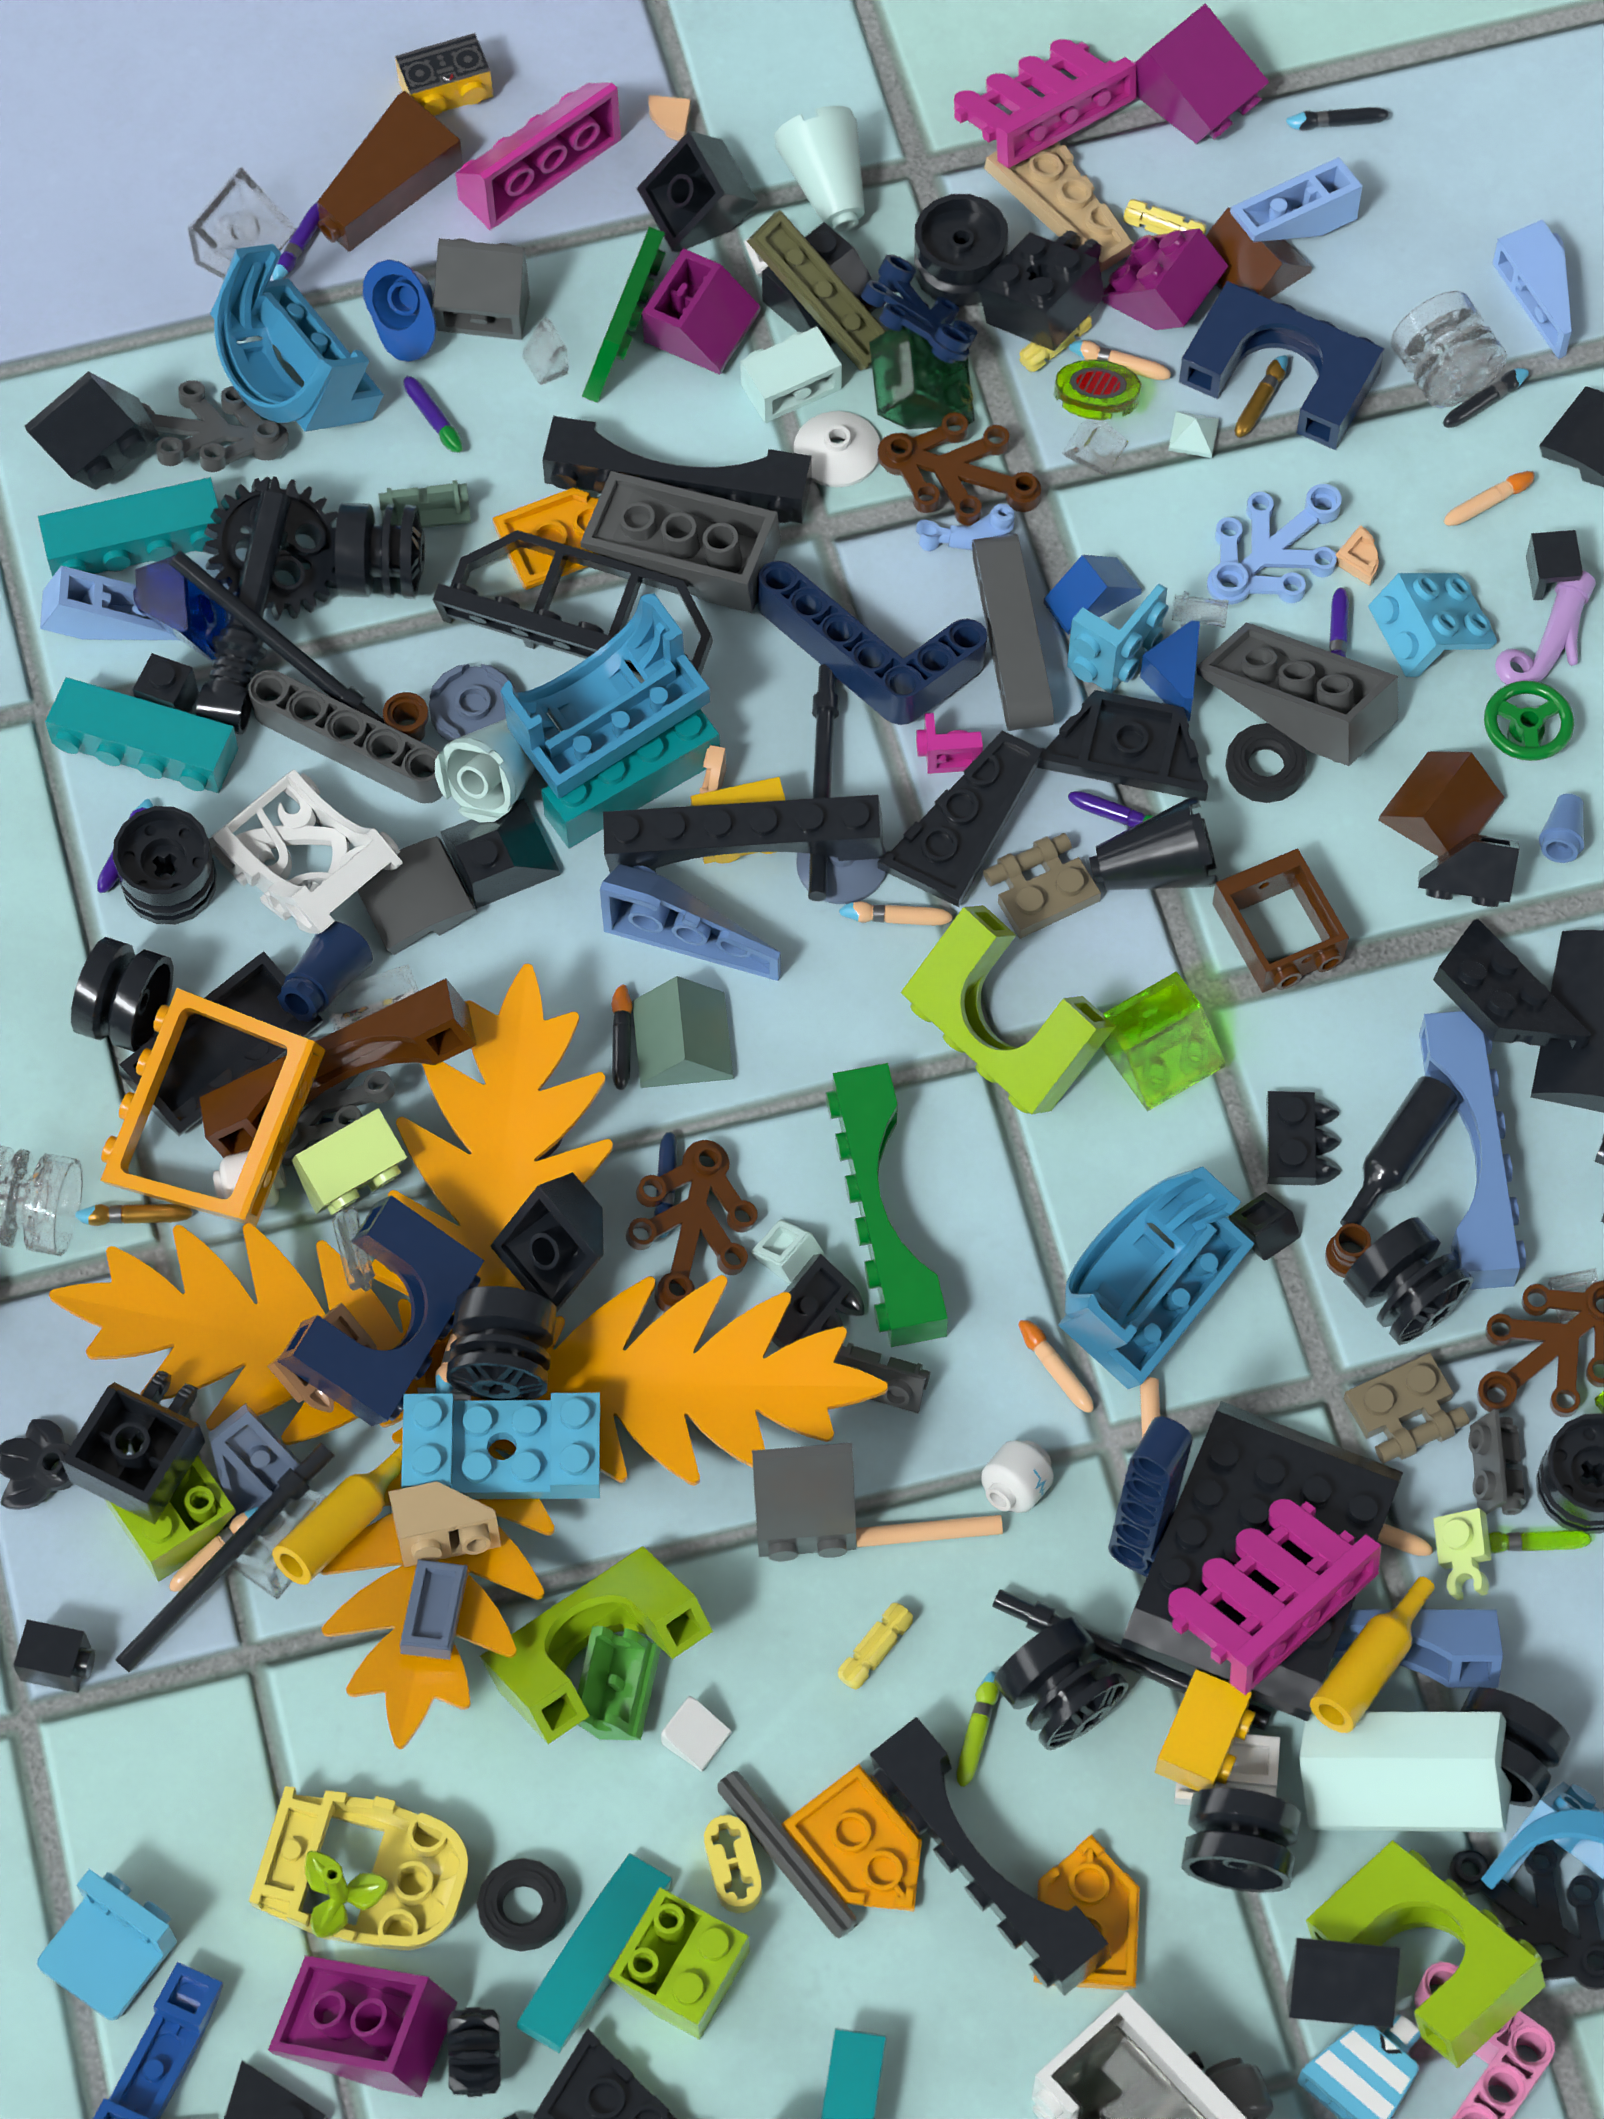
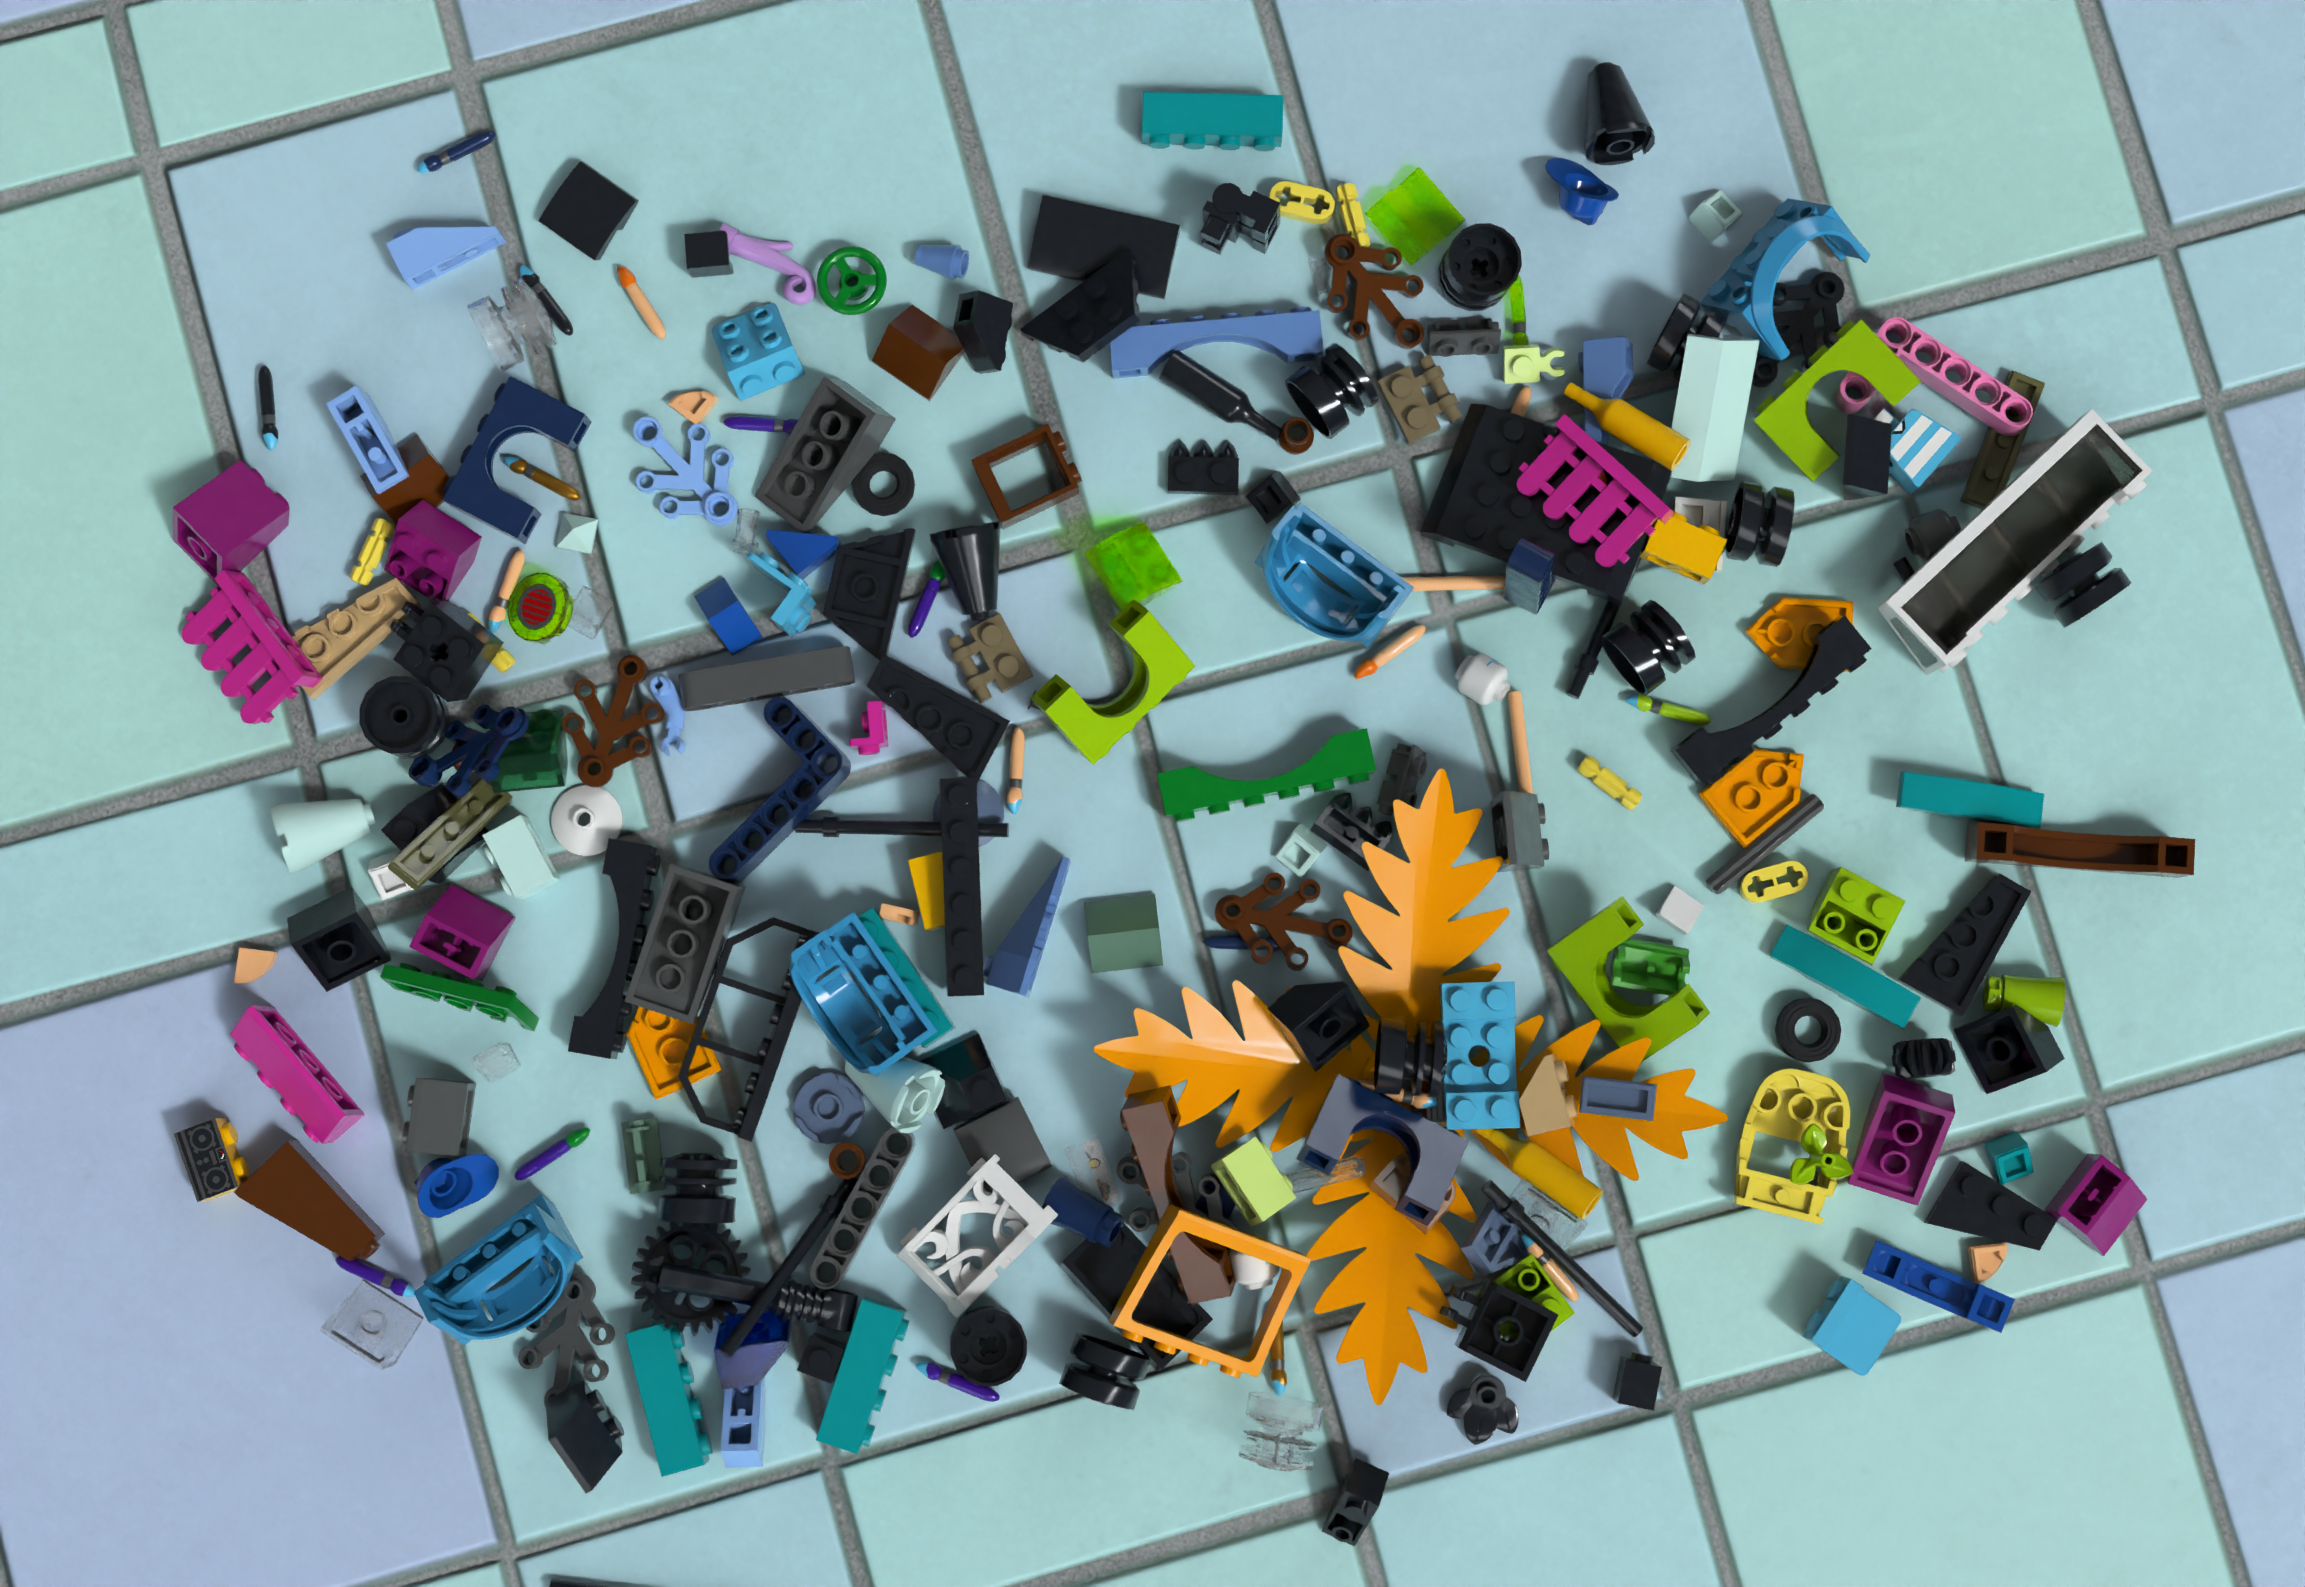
camera: 90 degrees left, 20 degrees up
black piece [611,985,633,1090] -> none

